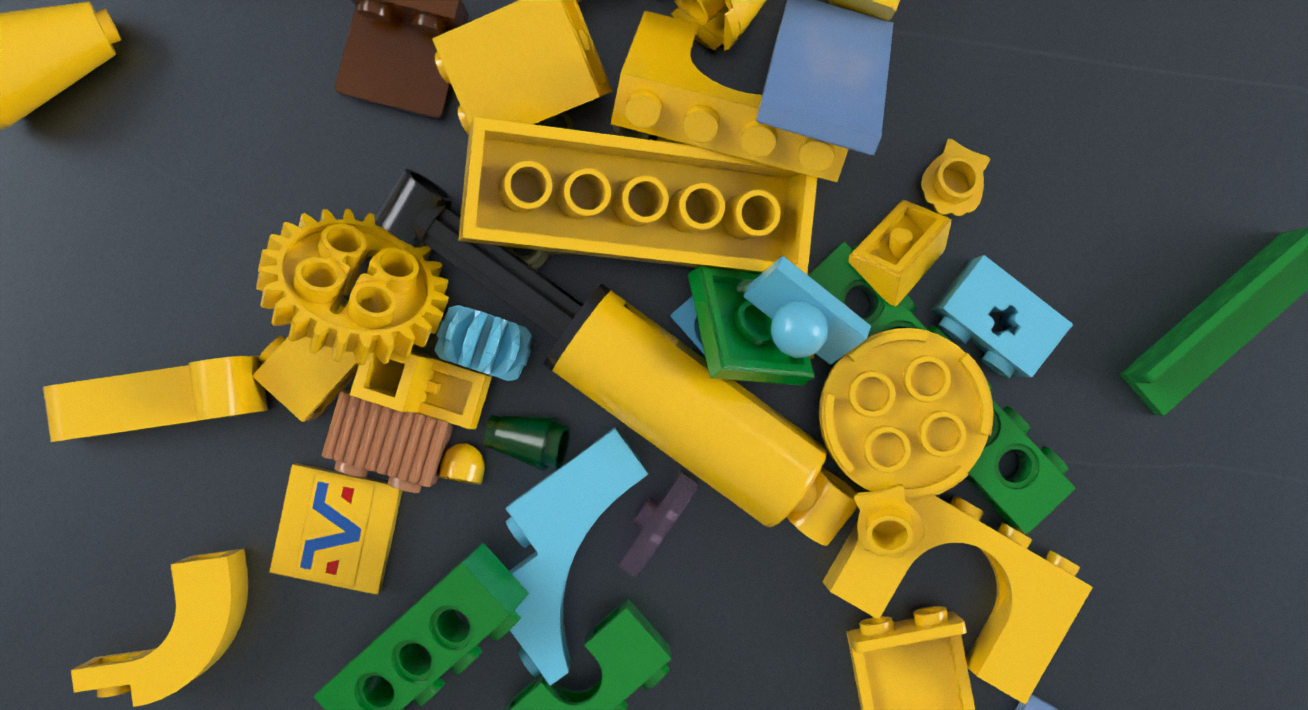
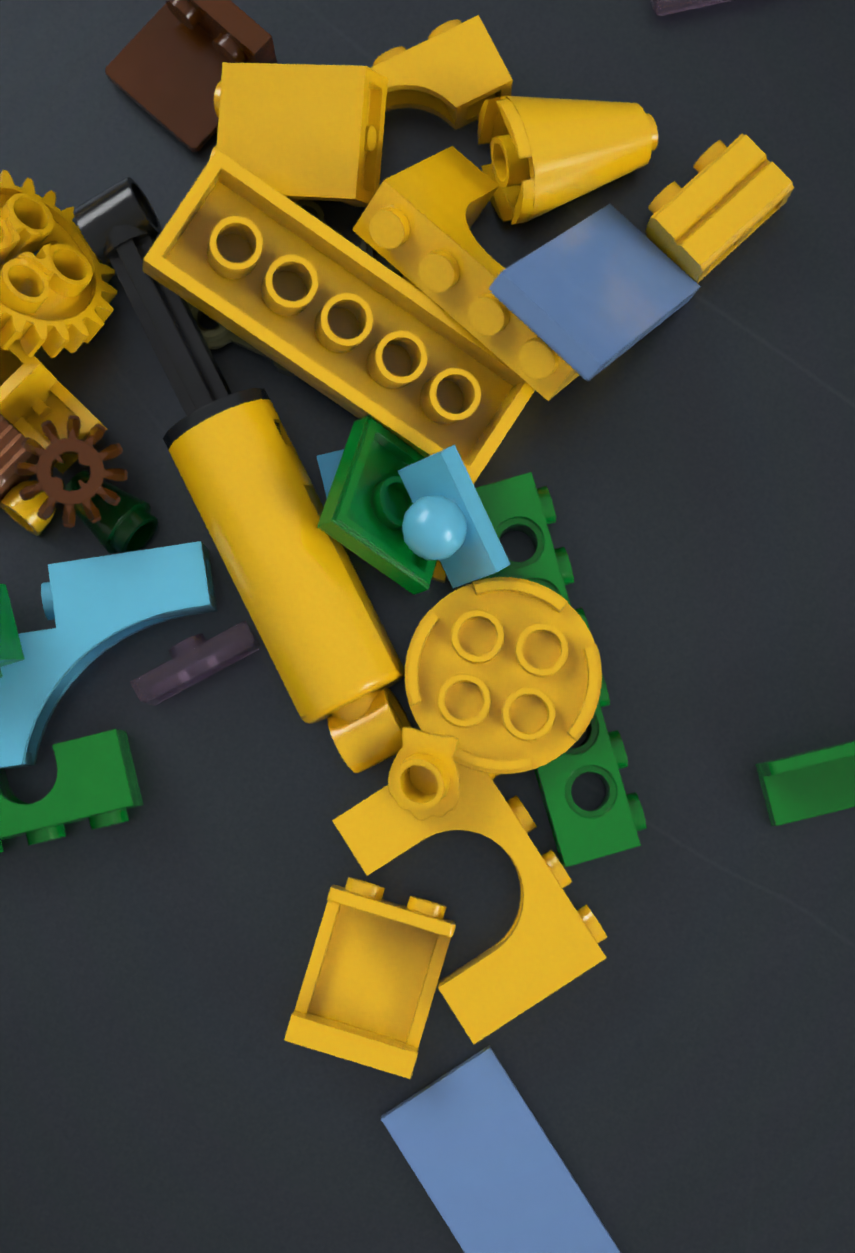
camera: 25 degrees right, 5 degrees down
medium azure gear [434,305,533,381] -> none
yellow slope [848,200,952,307] -> none
yellow animal [921,139,991,216] -> none
medium azure brick [930,255,1073,379] -> none
none -> reddish brown gear [14,416,128,528]

